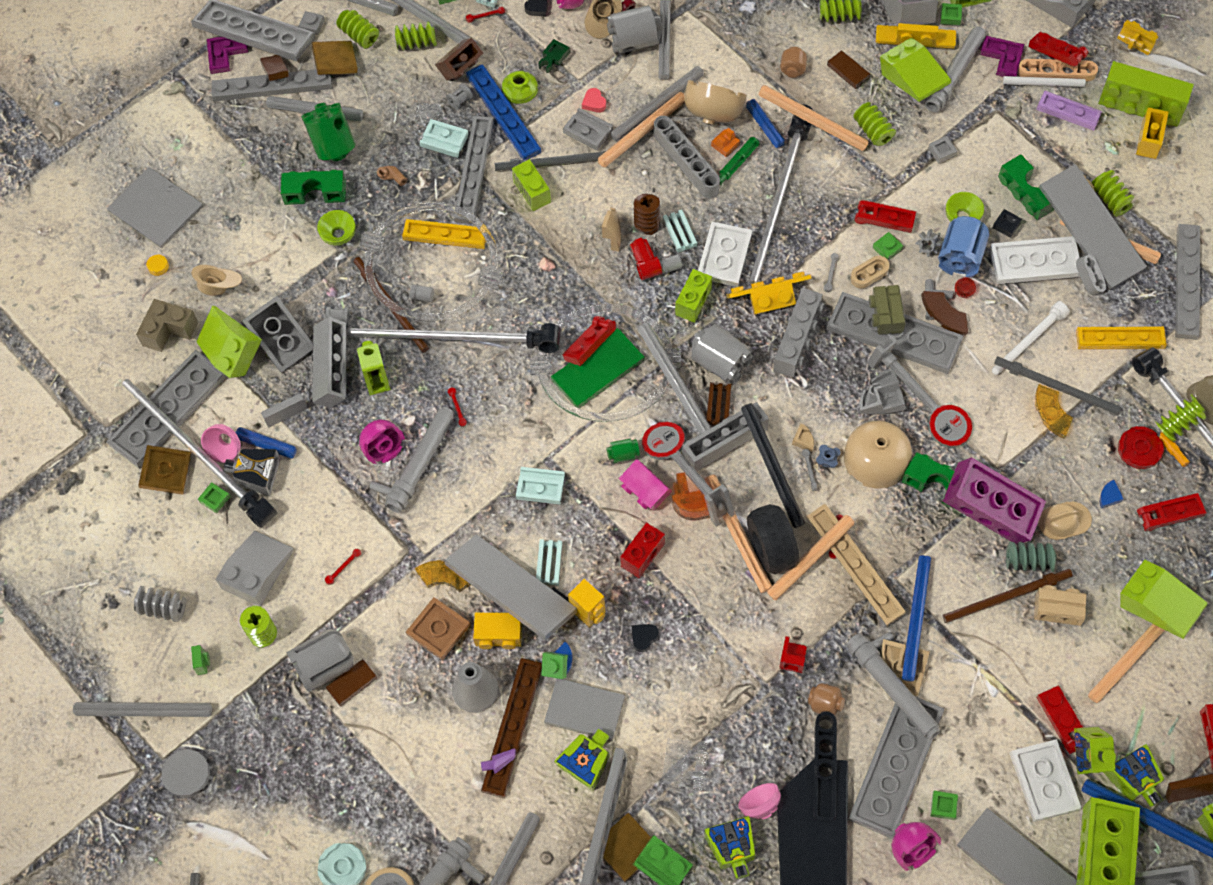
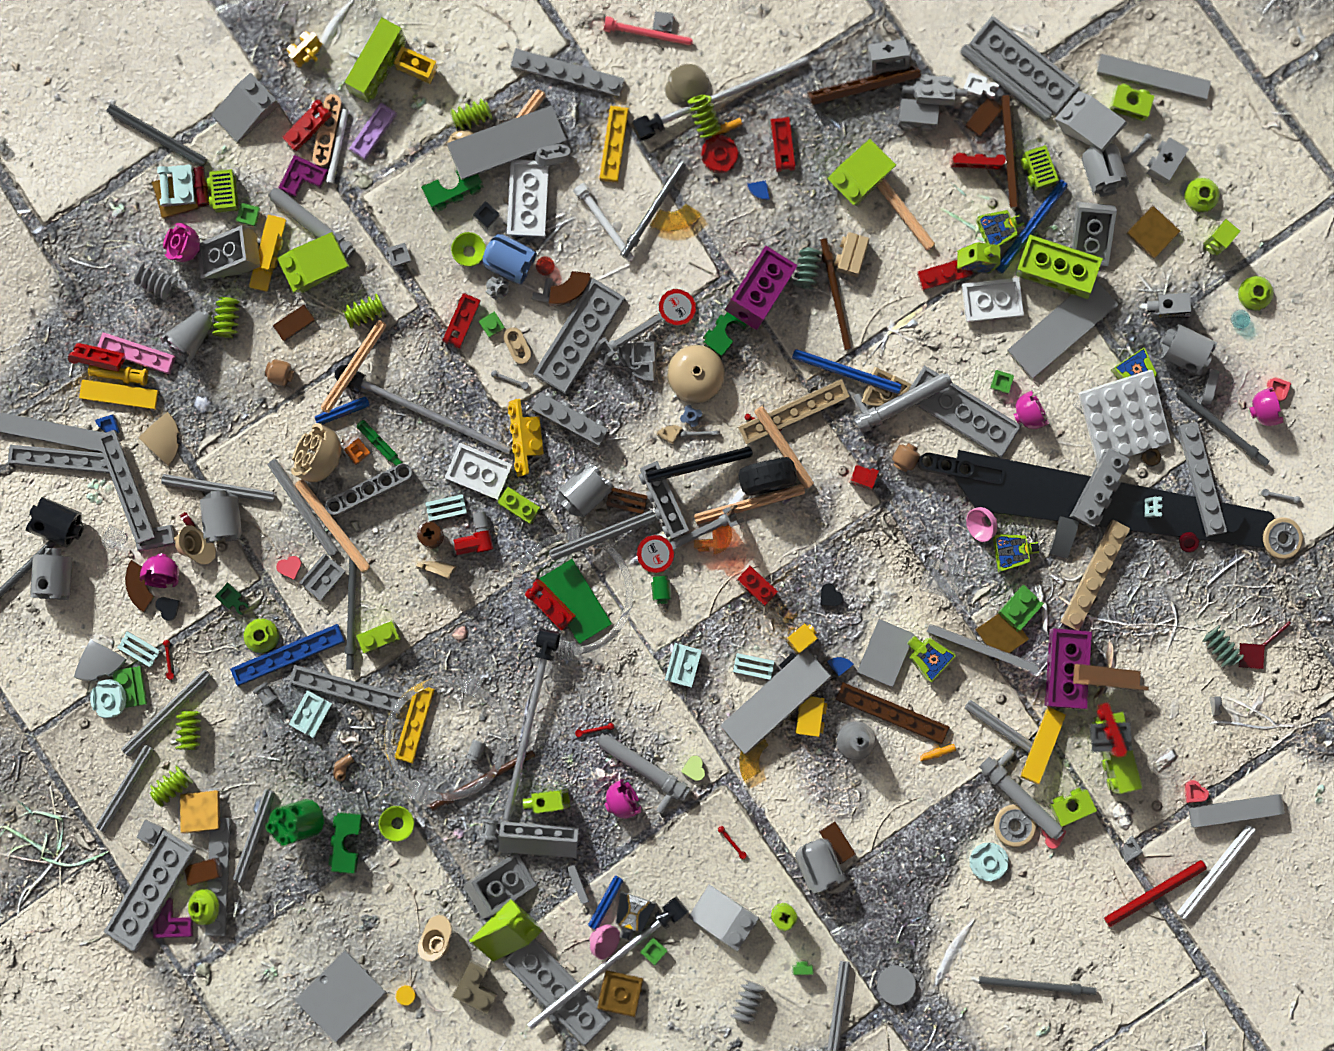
camera: 90 degrees left, 20 degrees up
medium nougat plate [405,597,471,661] -> none
reddish brown brick [435,37,484,80] -> none
medium lavender bar [481,748,516,773] -> none
bright green plate [541,652,568,679] -> none
dark pink brick [618,459,672,511] -> none
olive brick [869,285,906,335] -> none
tan piece [1038,501,1092,540] -> none
none -> lime piece [188,889,219,925]
none -> yellowish green tile [681,756,705,781]
none -> light orange piece [920,744,956,761]

